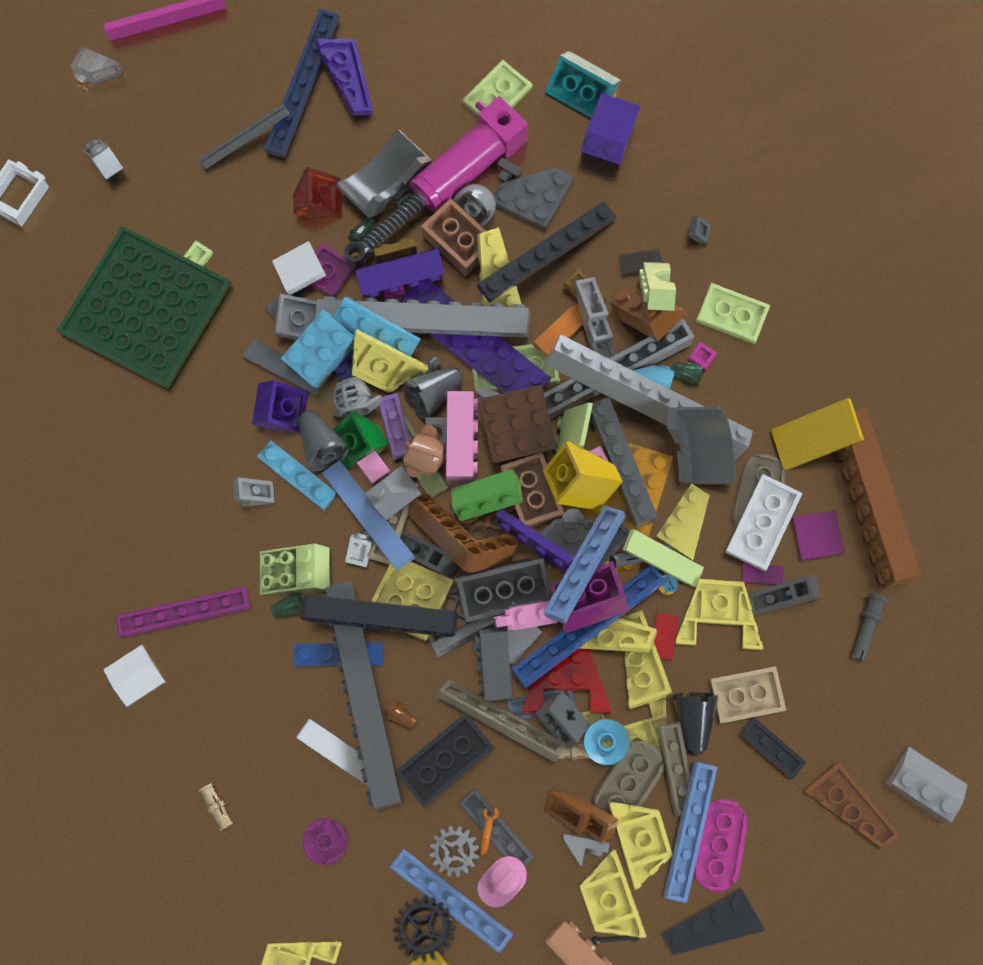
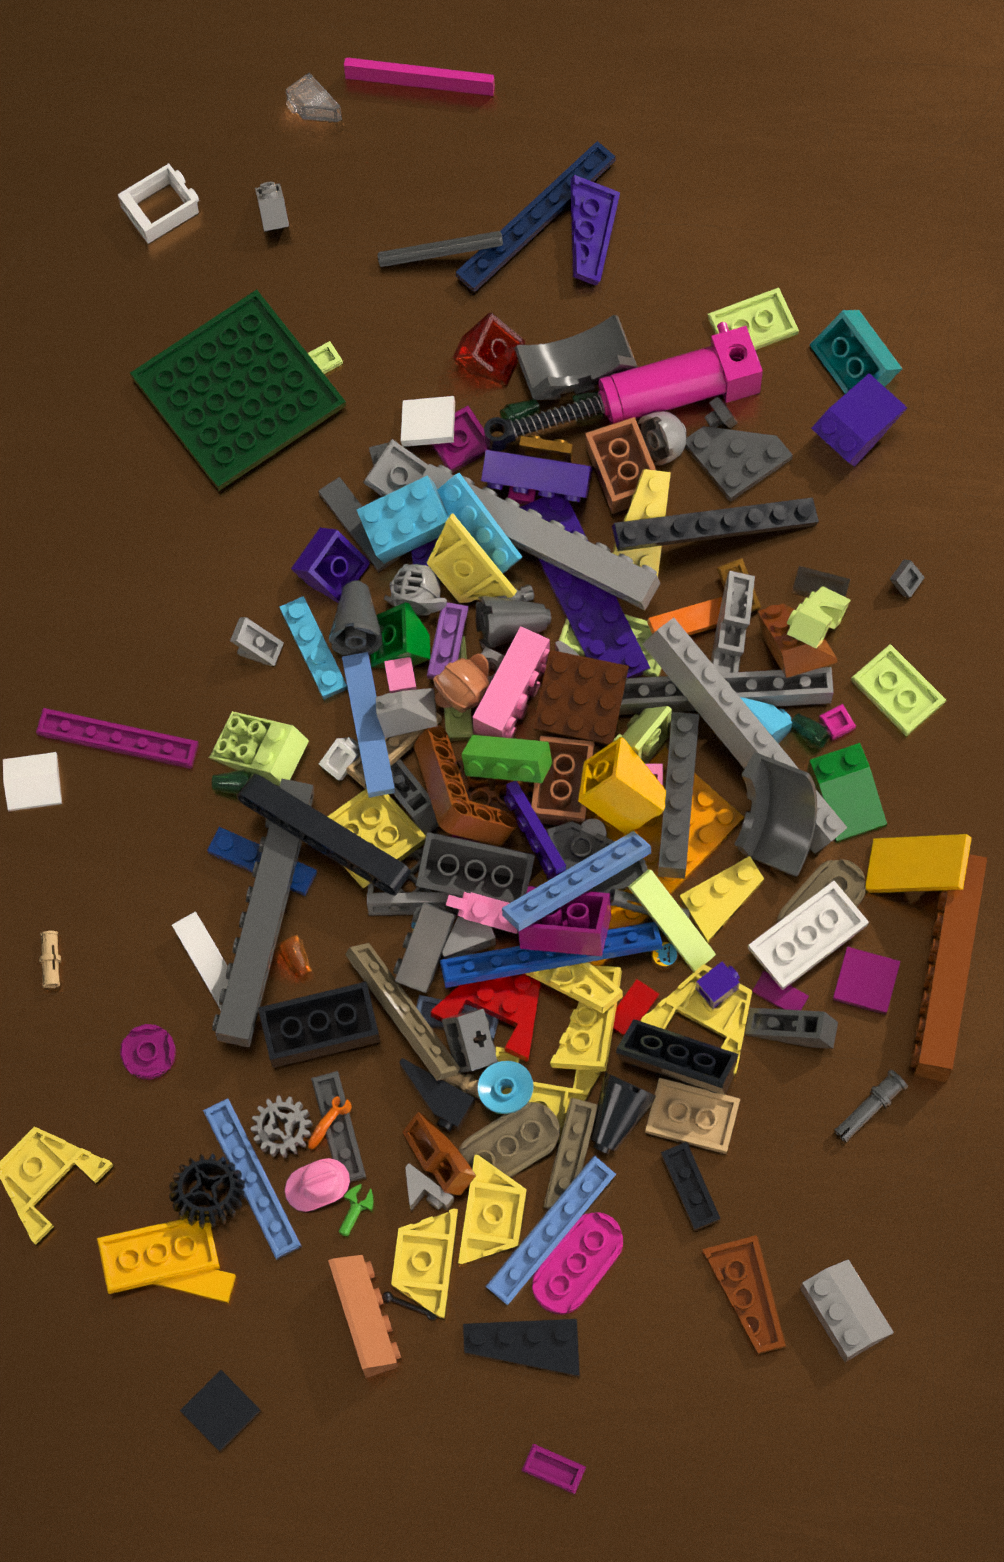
camera: 30 degrees right, 5 degrees down
none -> bright green bar [338,1184,374,1237]
none -> black slope [399,1058,475,1133]
none -> black slope [616,1019,739,1095]
none -> dark purple brick [695,962,740,1009]
none -> green slope [807,743,887,843]

